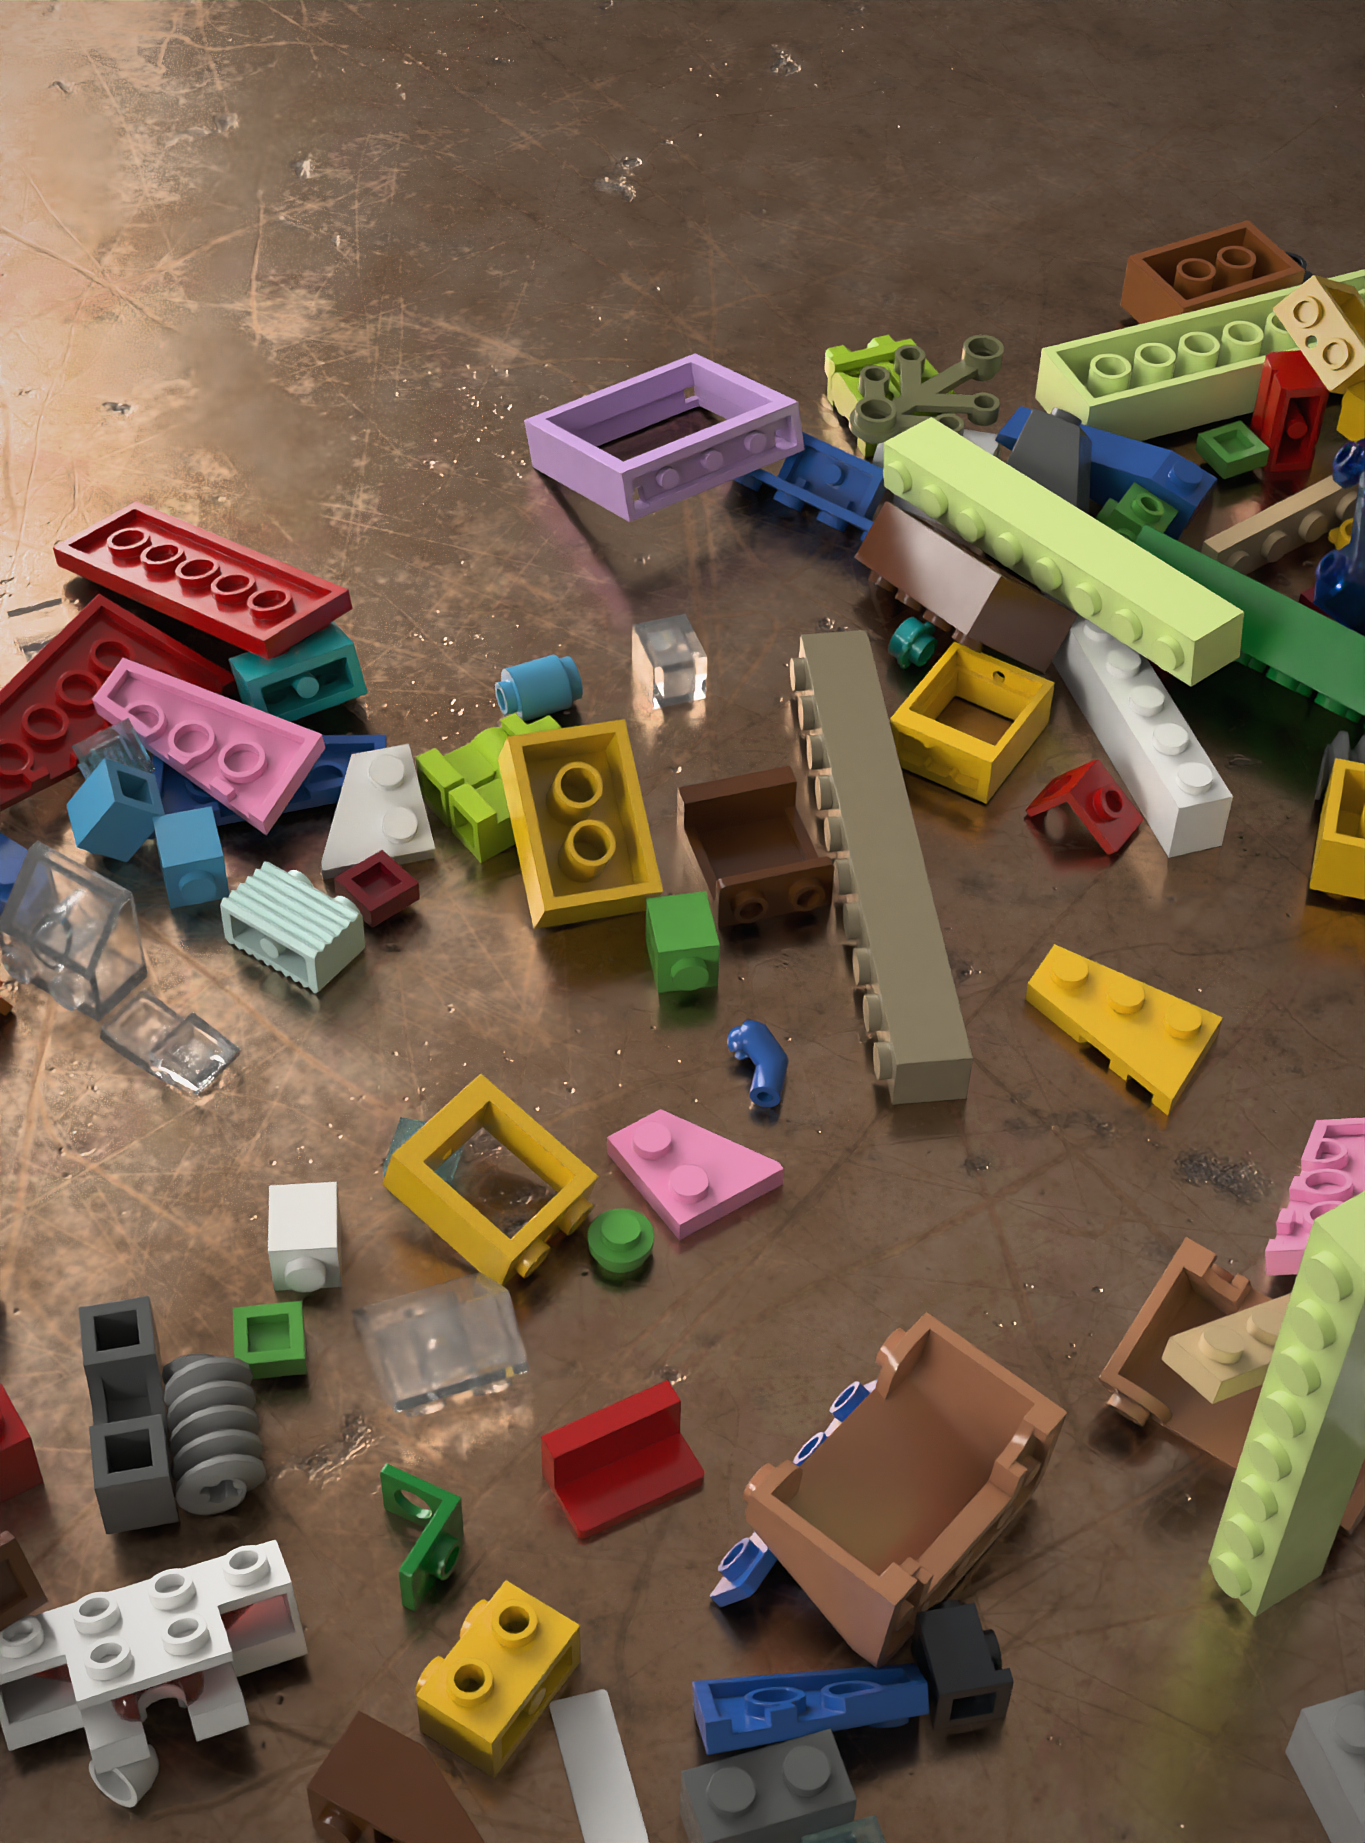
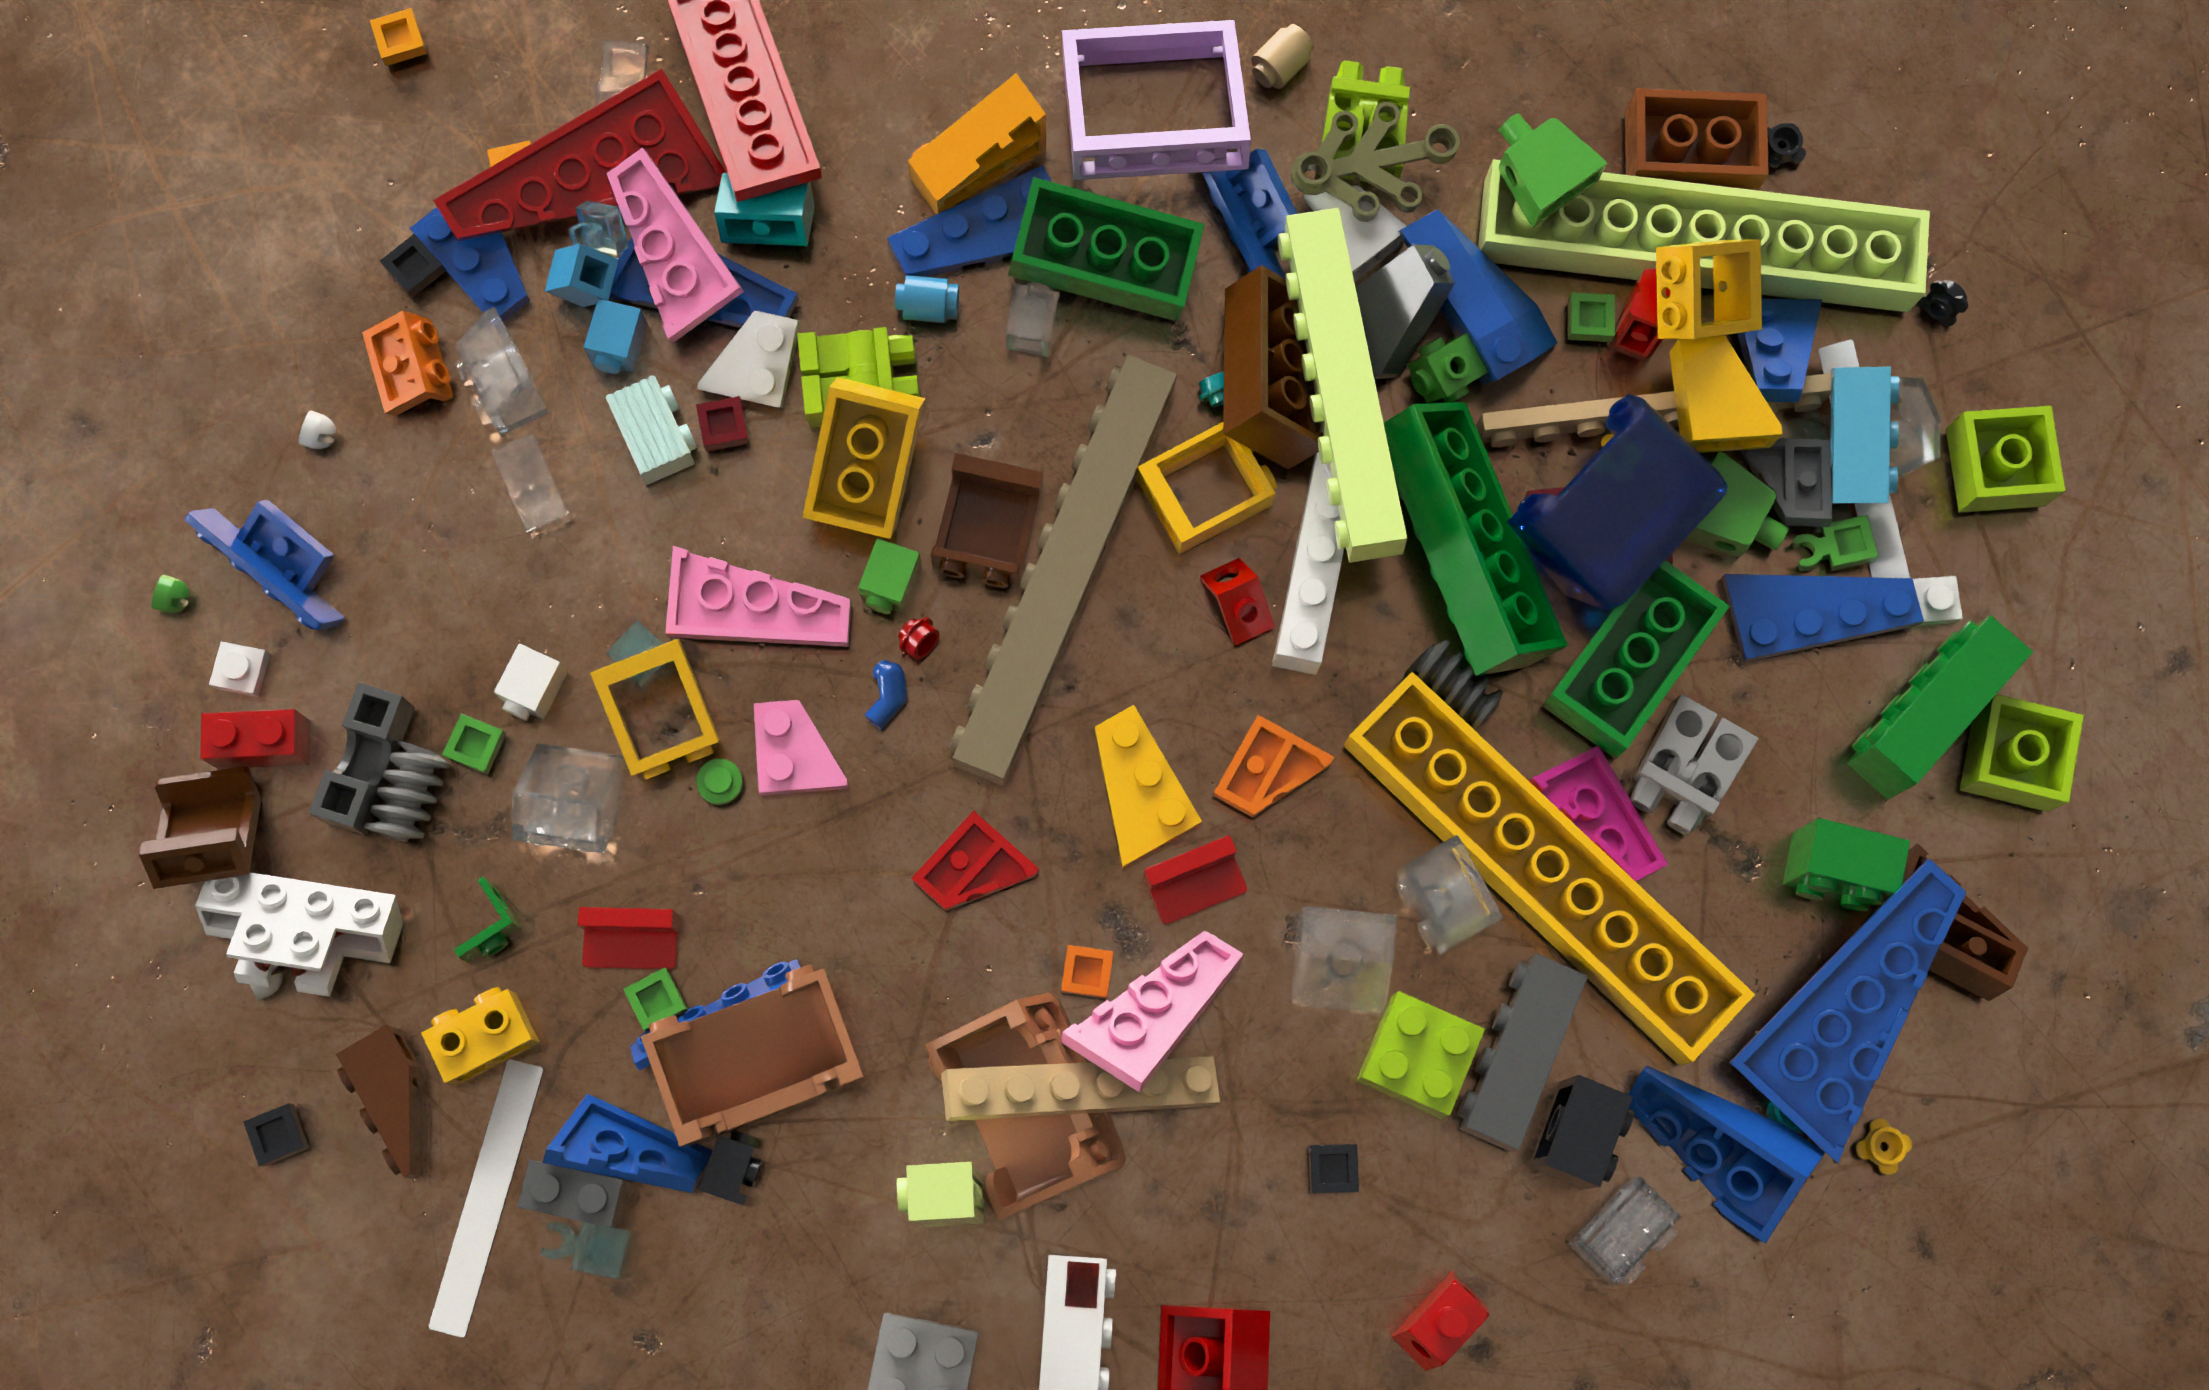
camera: 25 degrees right, 30 degrees up
none -> bright green plate [623,967,688,1032]
none -> bright pink wing [665,546,852,647]
none -> blue wing [887,165,1052,278]
none -> red plate [898,617,940,660]
none -> light orange wedge [908,73,1046,214]
none -> red wing [911,810,1039,911]
none -> green brick [1007,177,1205,321]
none -> orange plate [1061,945,1114,999]
none -> red panel [1143,835,1247,925]
none -> orange wing [1213,715,1335,818]
none -> tan brick [1251,24,1314,89]
none -> bright green torso [1499,113,1607,228]

